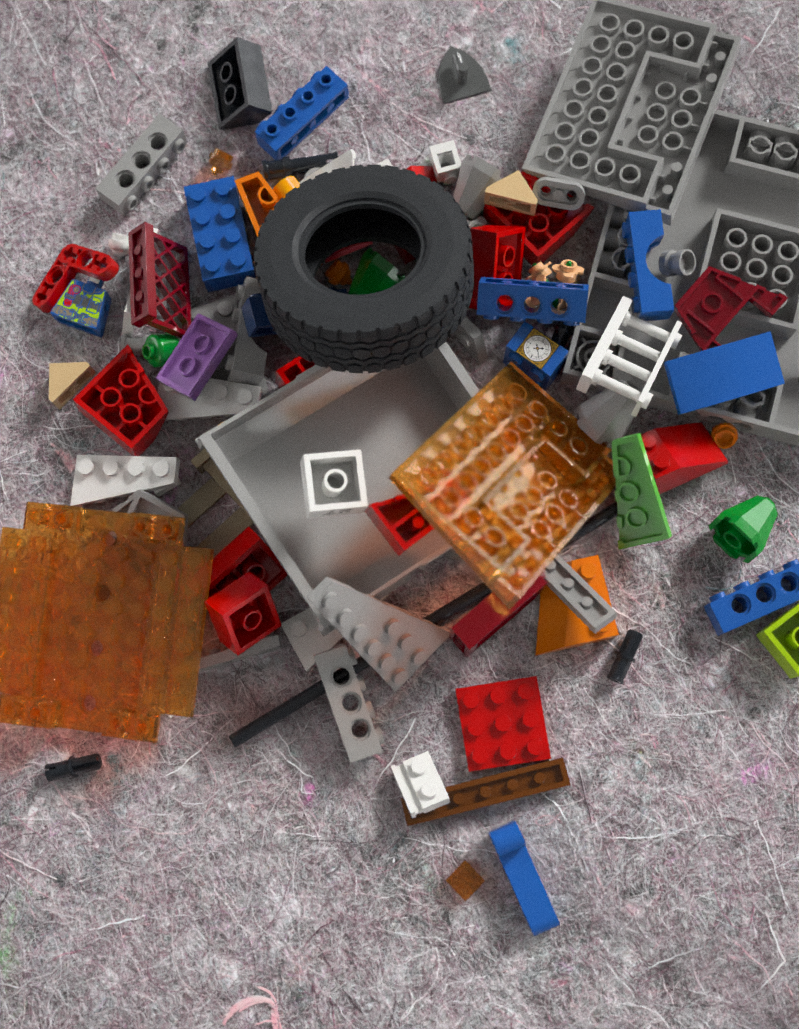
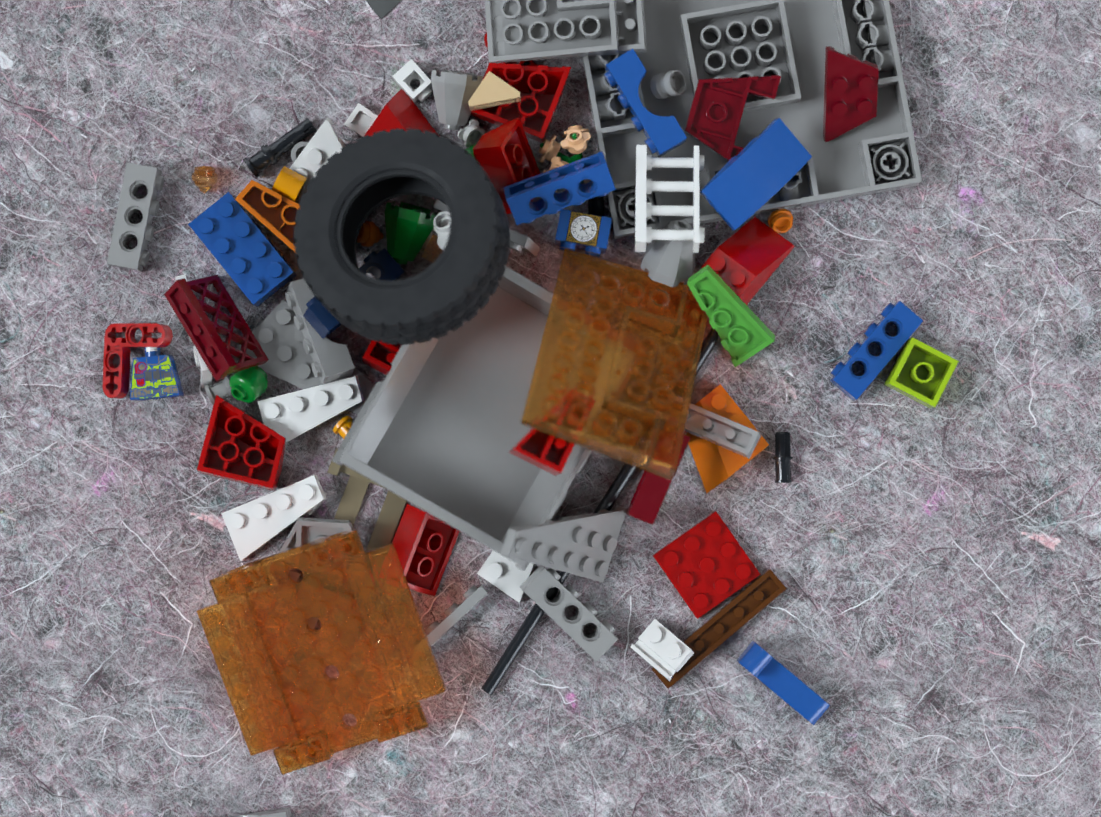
camera: 30 degrees left, 10 degrees up
black axle [45,753,102,782] -> none
tan slope [49,362,96,410] -> none
white plate [108,232,129,260] -> none
medium lavender tile [155,313,238,401] -> none
red brick [204,572,282,656] -> none
black slope [208,37,273,130] -> none
blue brick [255,66,349,160] -> none
white brick [300,450,368,518] -> none
clear orange plate [445,860,485,902] -> none
light grey plate [532,177,585,210] -> none
green cone [708,495,778,563] -> none

